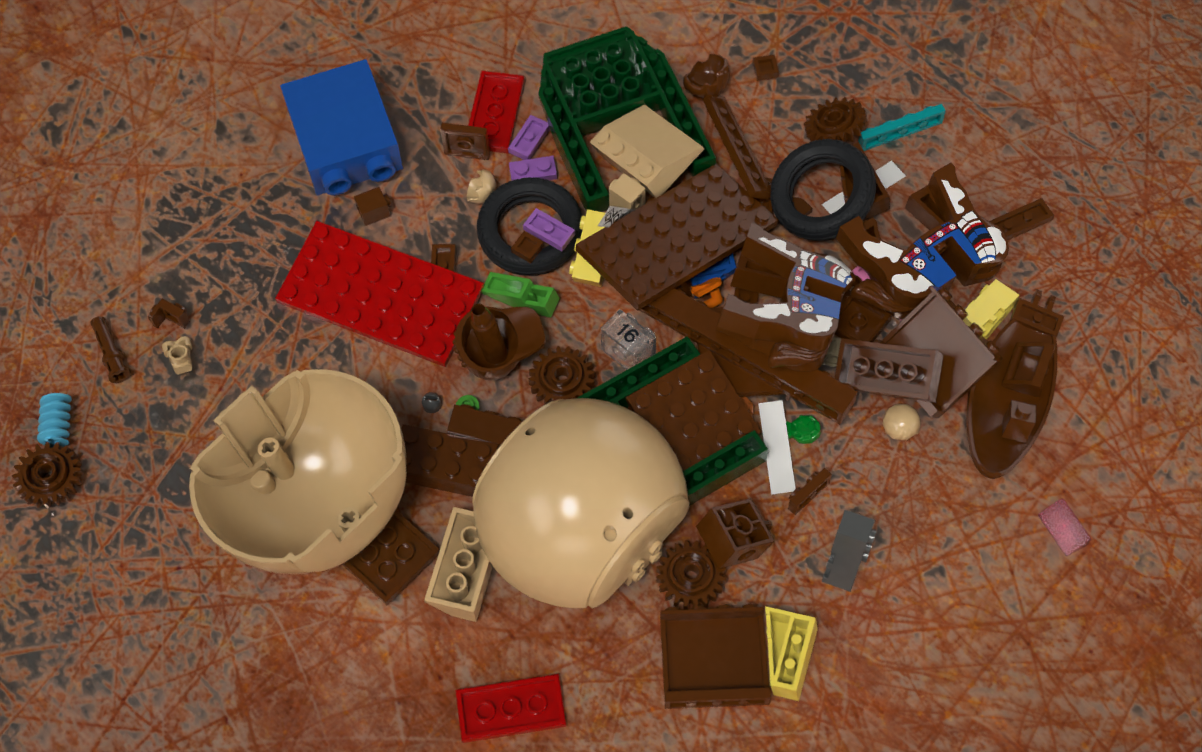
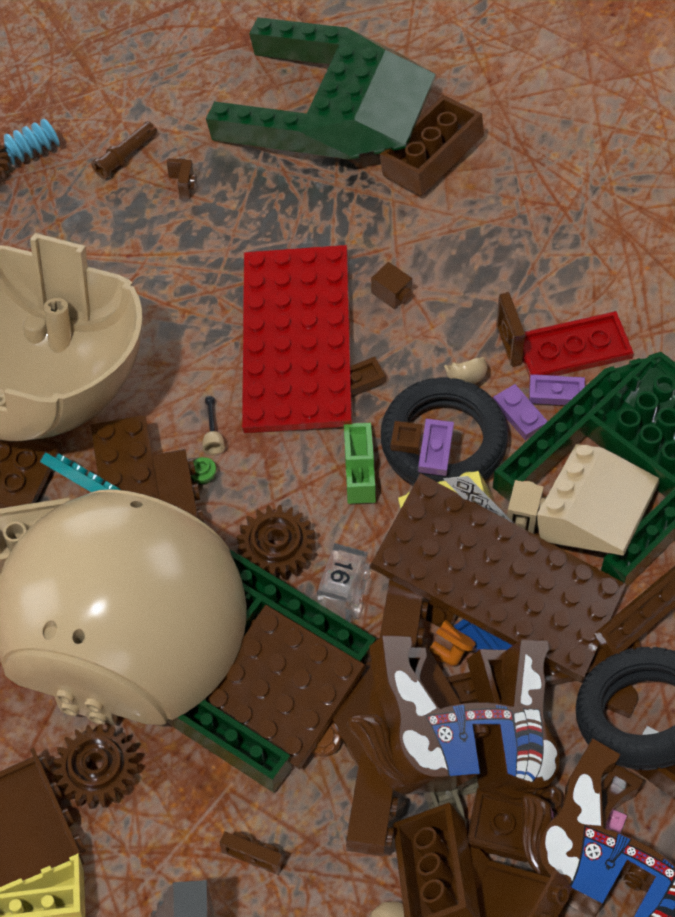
camera: 65 degrees right, 5 degrees down
tan plate [162,336,192,374] -> none
blue brick [280,59,403,196] -> none
dark grey hinge [422,392,442,413] -> none
reddish brown piece [453,303,546,381] -> none
reddish brown piece [696,498,774,569] -> none
white sticker [758,400,796,495] -> none
green piece [761,415,821,444] -> none
none -> teal plate [40,452,121,492]
none -> tan hinge [202,396,225,455]
none -> dark green wedge [206,17,436,160]
none -> reddish brown brick [380,95,484,196]

